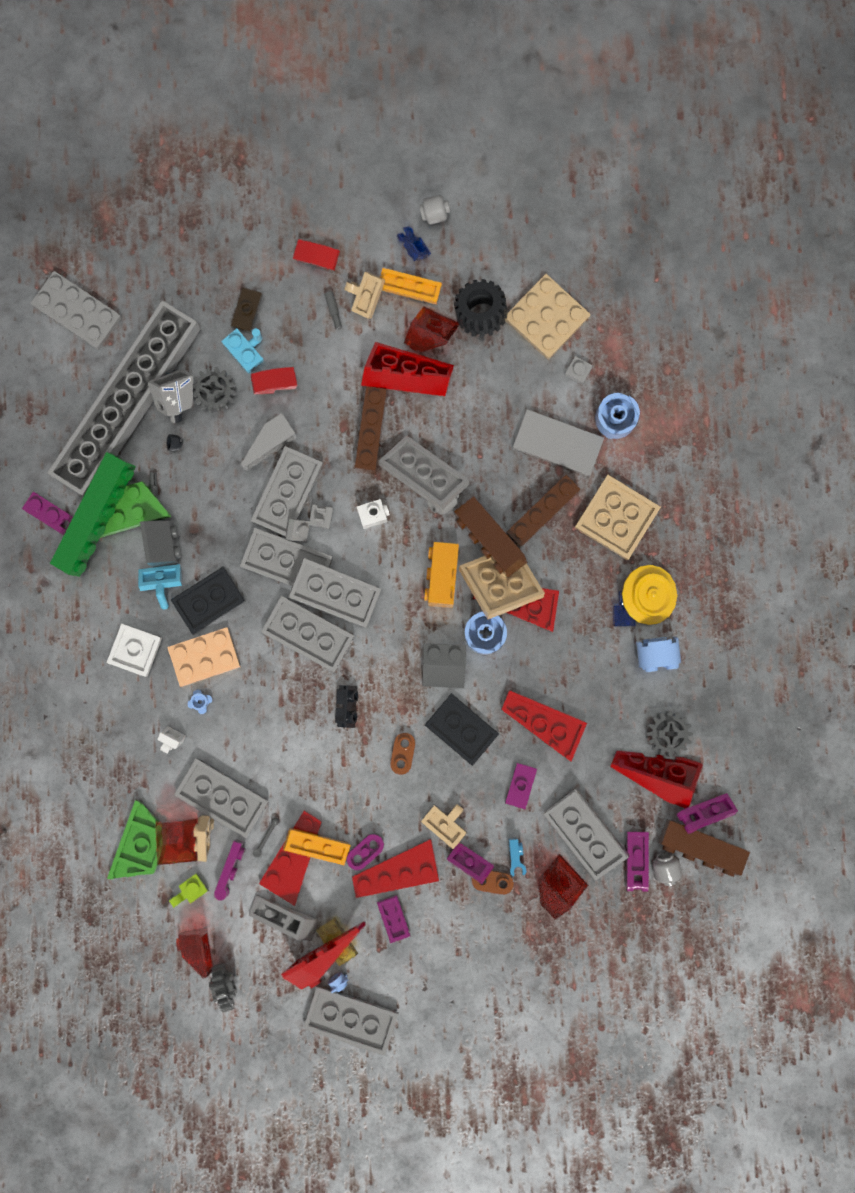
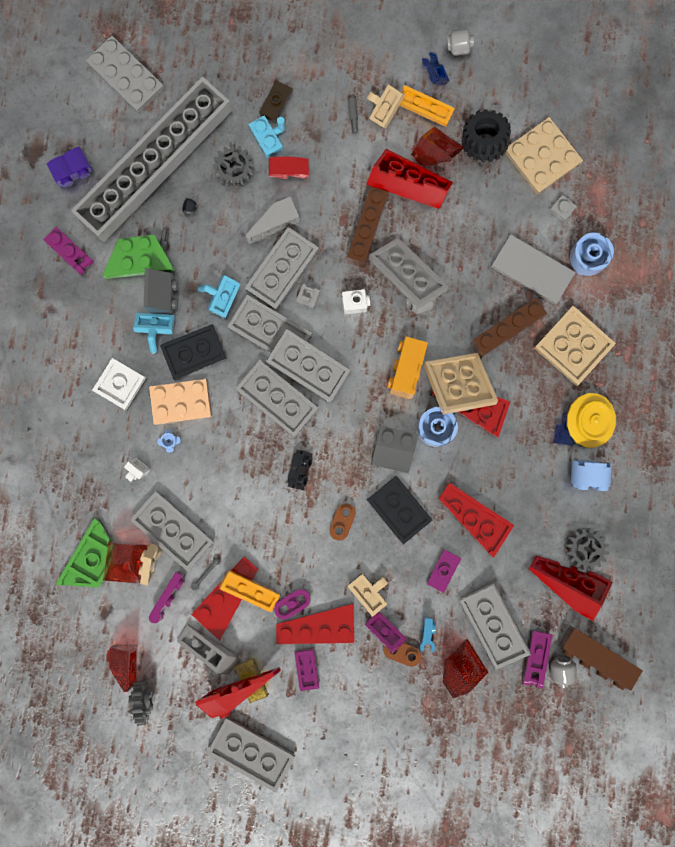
camera: 10 degrees right, 0 degrees up
green brick [50,452,136,577] -> none
light grey torso [148,370,193,423] -> none
lime plate [169,873,209,908] -> none
light grey plate [286,518,310,542] -> none
red slope [293,239,340,271] -> none
light blue plate [328,972,348,993] -> none
reddish brown brick [454,496,527,578] -> none
magenta plate [677,793,738,834] -> none
none -> dark purple brick [47,147,93,188]
none -> medium azure plate [198,275,240,318]

